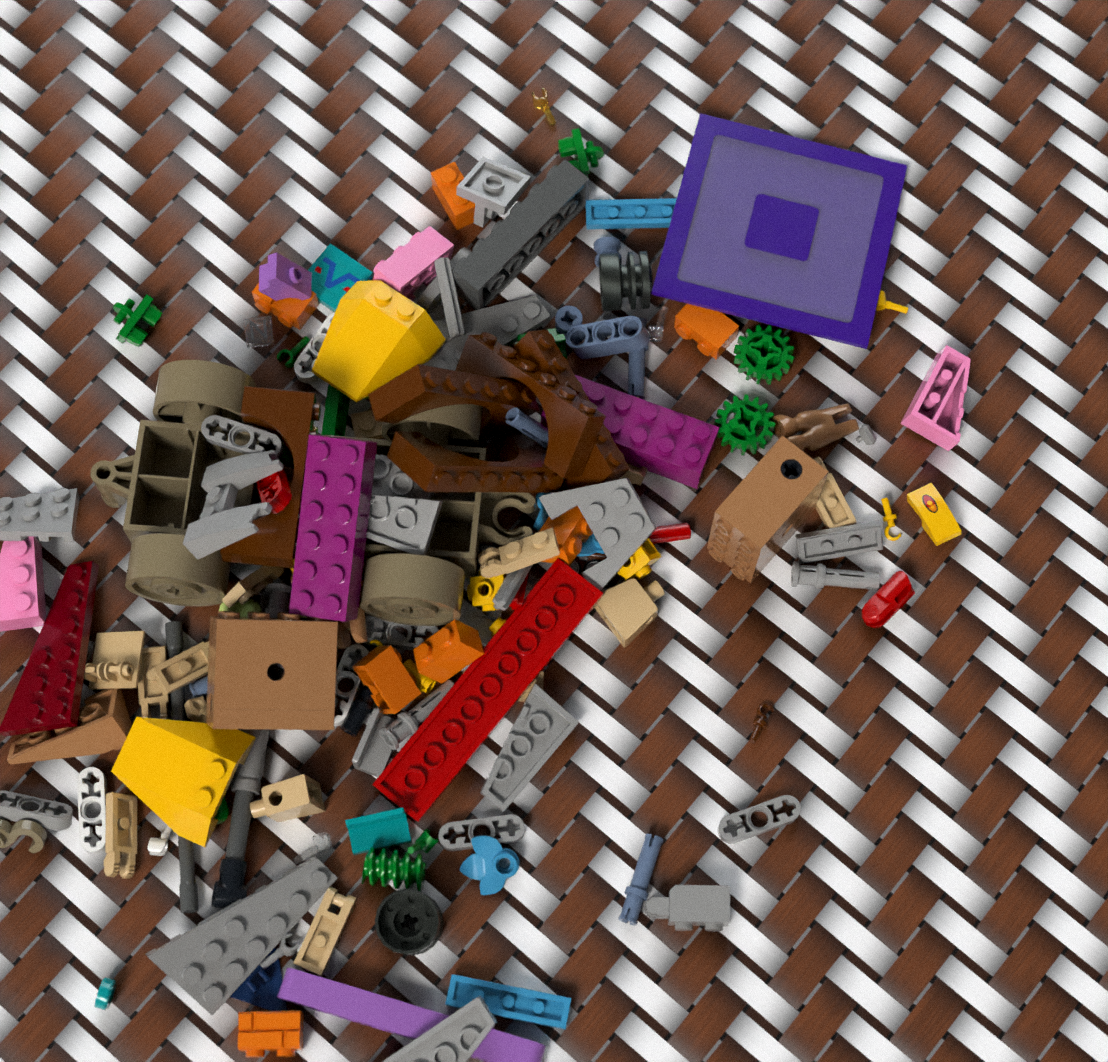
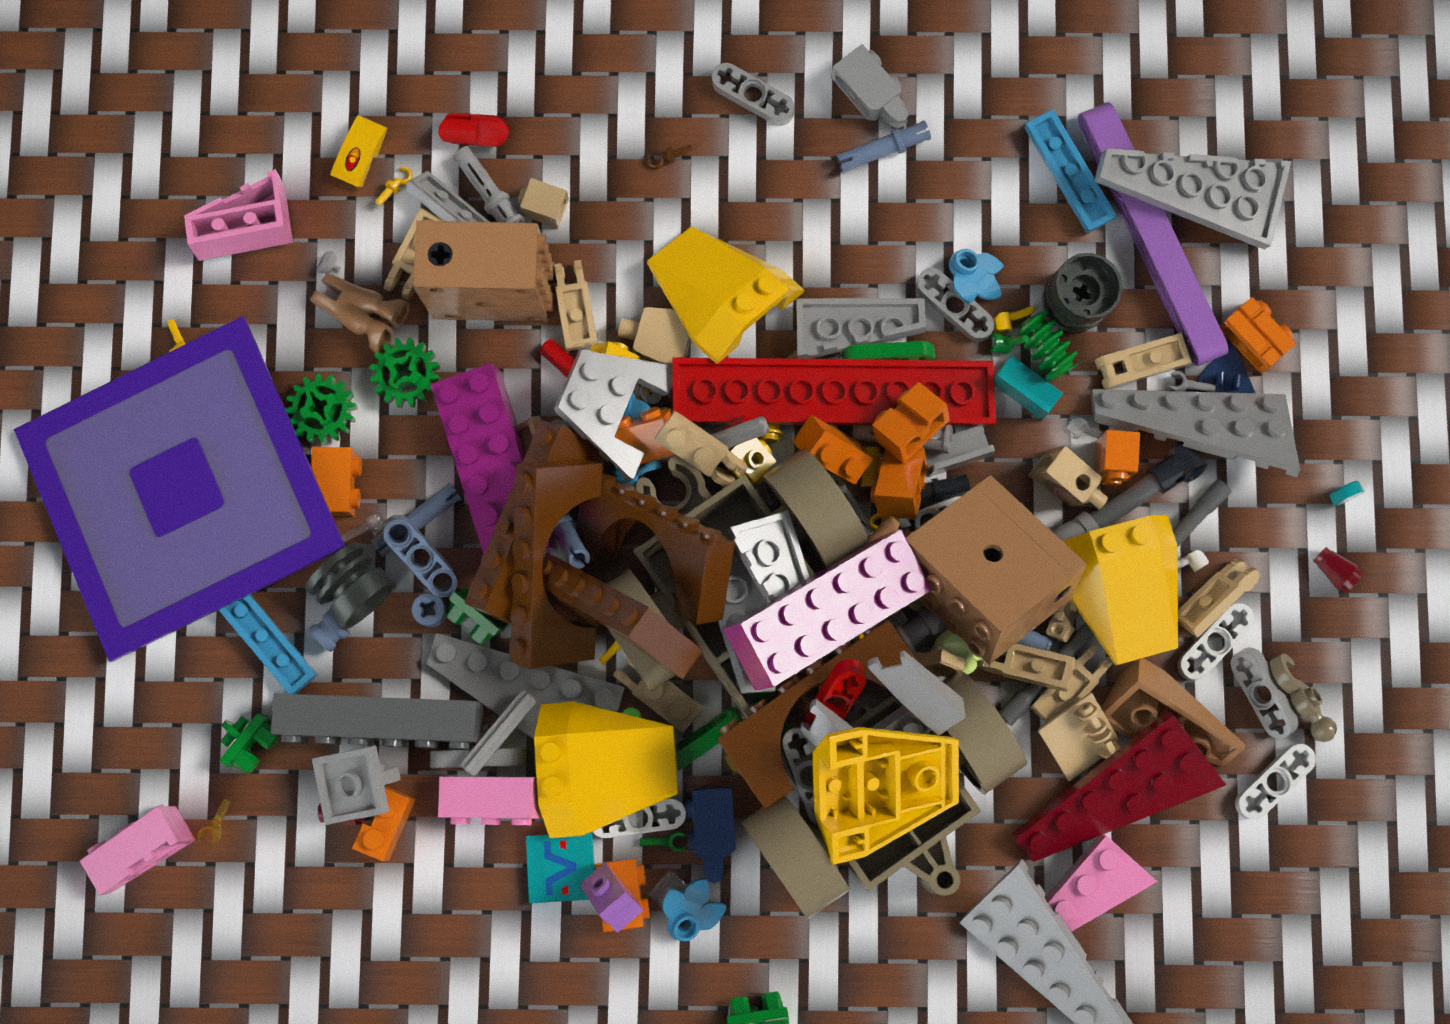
camera: 130 degrees left, 10 degrees up
none -> bright pink wedge [80,804,196,896]
none -> tan brick [517,178,569,228]
none -> tan hinge [554,260,598,351]
none -> yellow wedge [647,226,804,364]
none -> dark azure plate [663,878,726,941]
none -> dark blue hinge [686,788,736,884]
none -> yellow wedge [812,727,959,865]
none -> green beam [841,341,936,360]
none -> orange brick [872,382,950,463]
none -> yellow hand [993,306,1035,334]
none -> orange brick [1093,430,1140,486]
none -> dark red cone [1313,547,1364,594]

